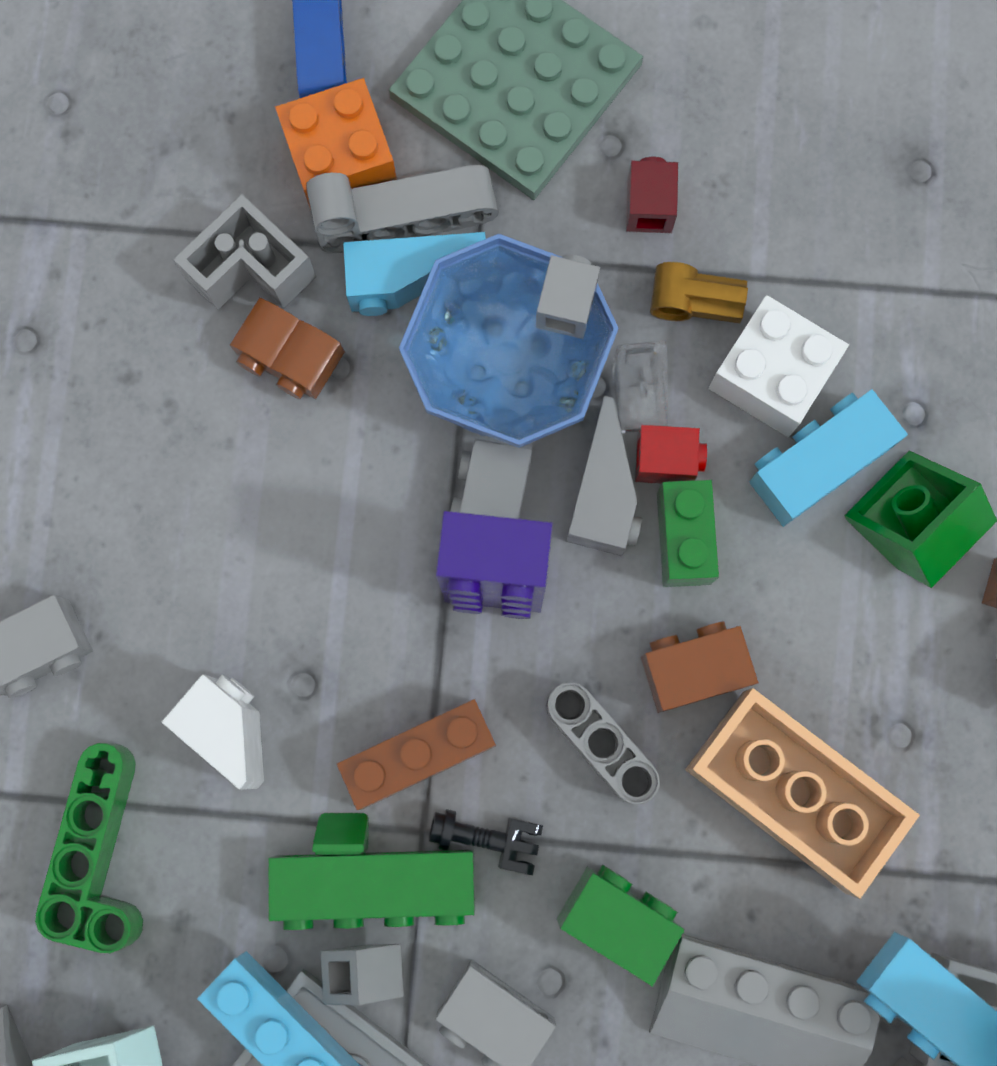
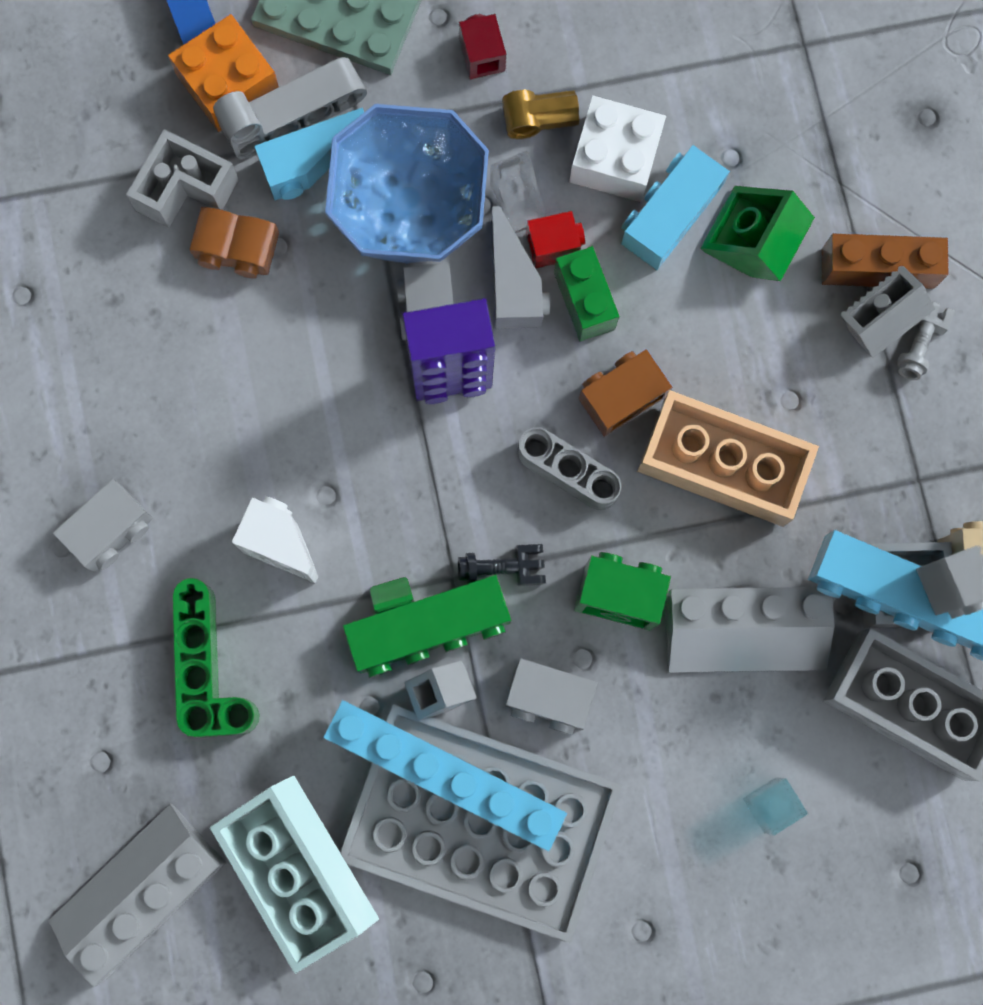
camera: 25 degrees left, 0 degrees up
dark orange brick [337,699,496,811] -> none
light grey brick [535,254,600,339] -> none

